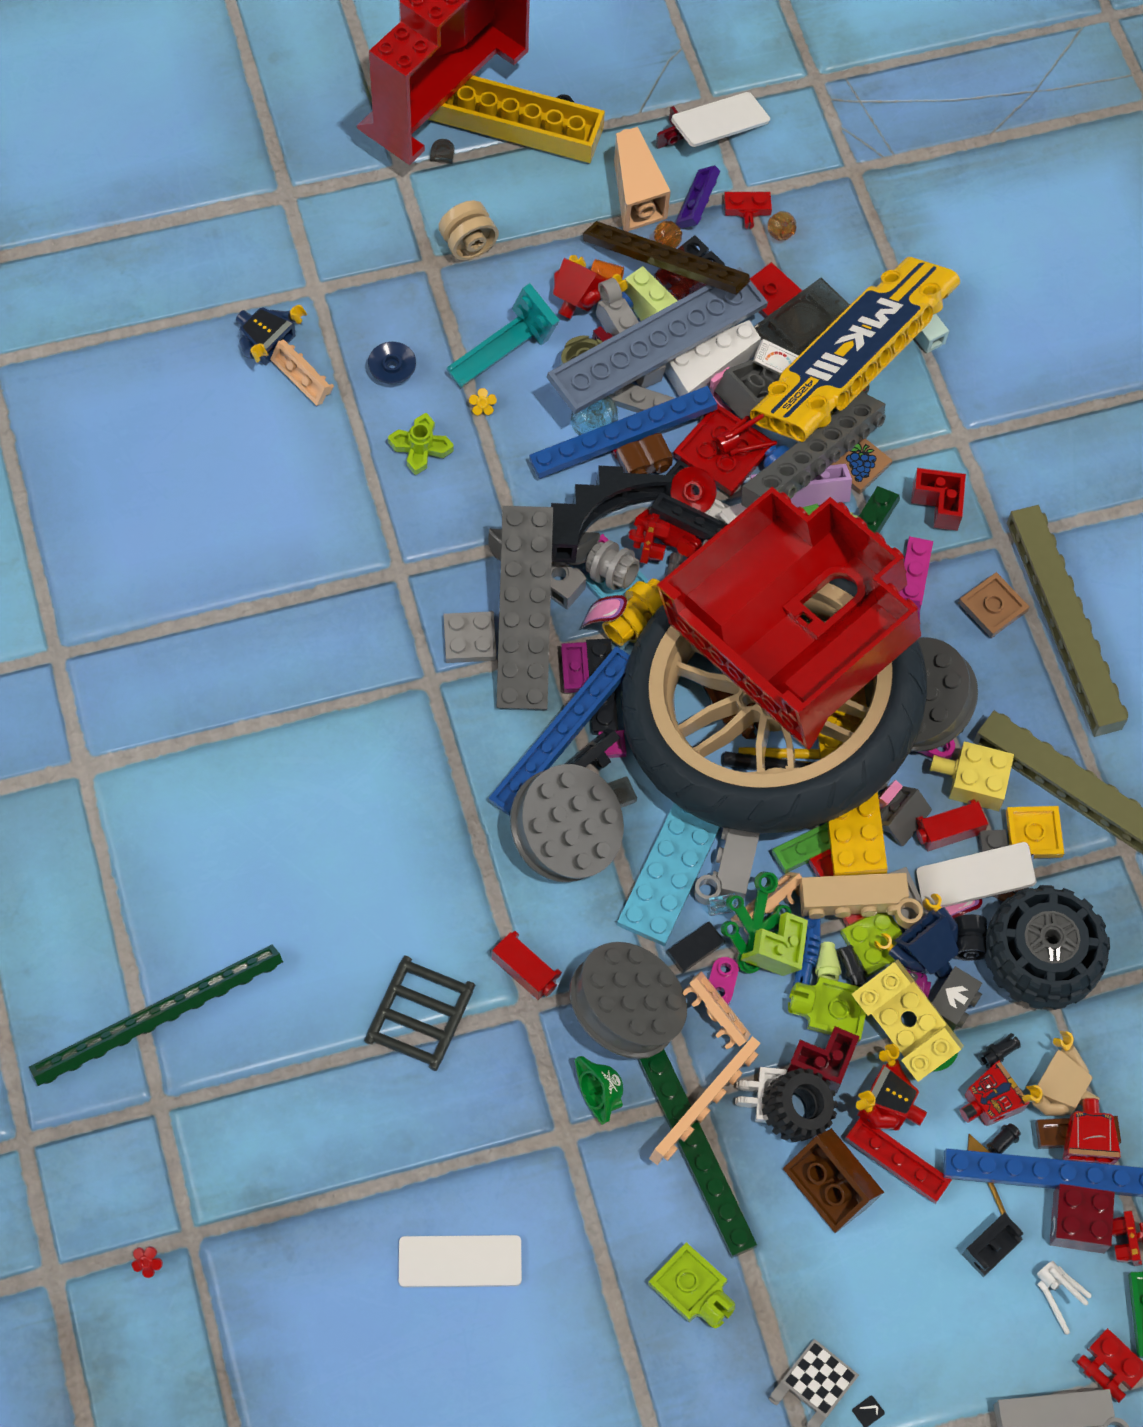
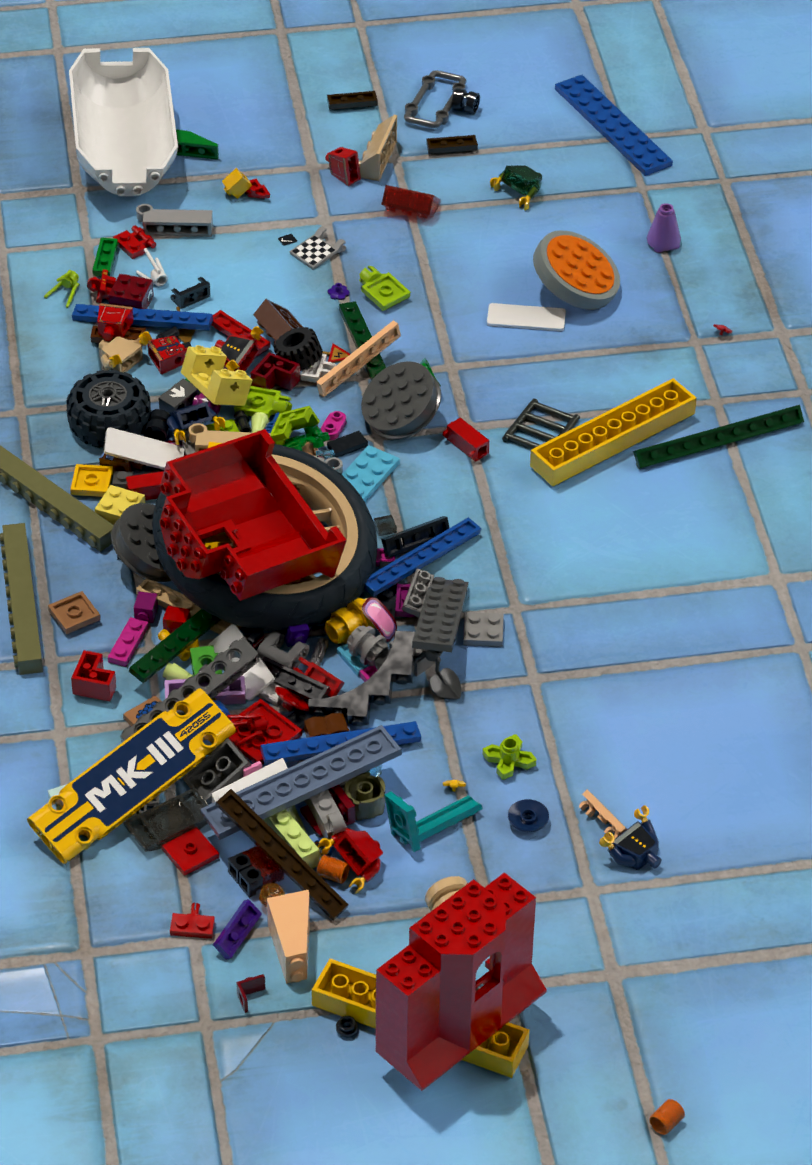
camera: 170 degrees left, 20 degrees down
dark grey wheel [510,764,624,882] -> none
red hips [628,513,671,564] -> none
white piece [671,92,770,147] -> none
light nougat plate [683,971,751,1049] -> none
white tile [752,339,798,375] -> none
clear orange piece [768,211,797,241] -> none
black pin [979,1033,1021,1069] -> none
none -> piece [322,344,350,363]
none -> dark purple plant [328,283,350,300]
none -> light grey tile [401,568,435,617]
none -> yellow brick [530,378,697,487]
none -> wheel [533,230,620,310]
none -> orange piece [649,1099,685,1135]

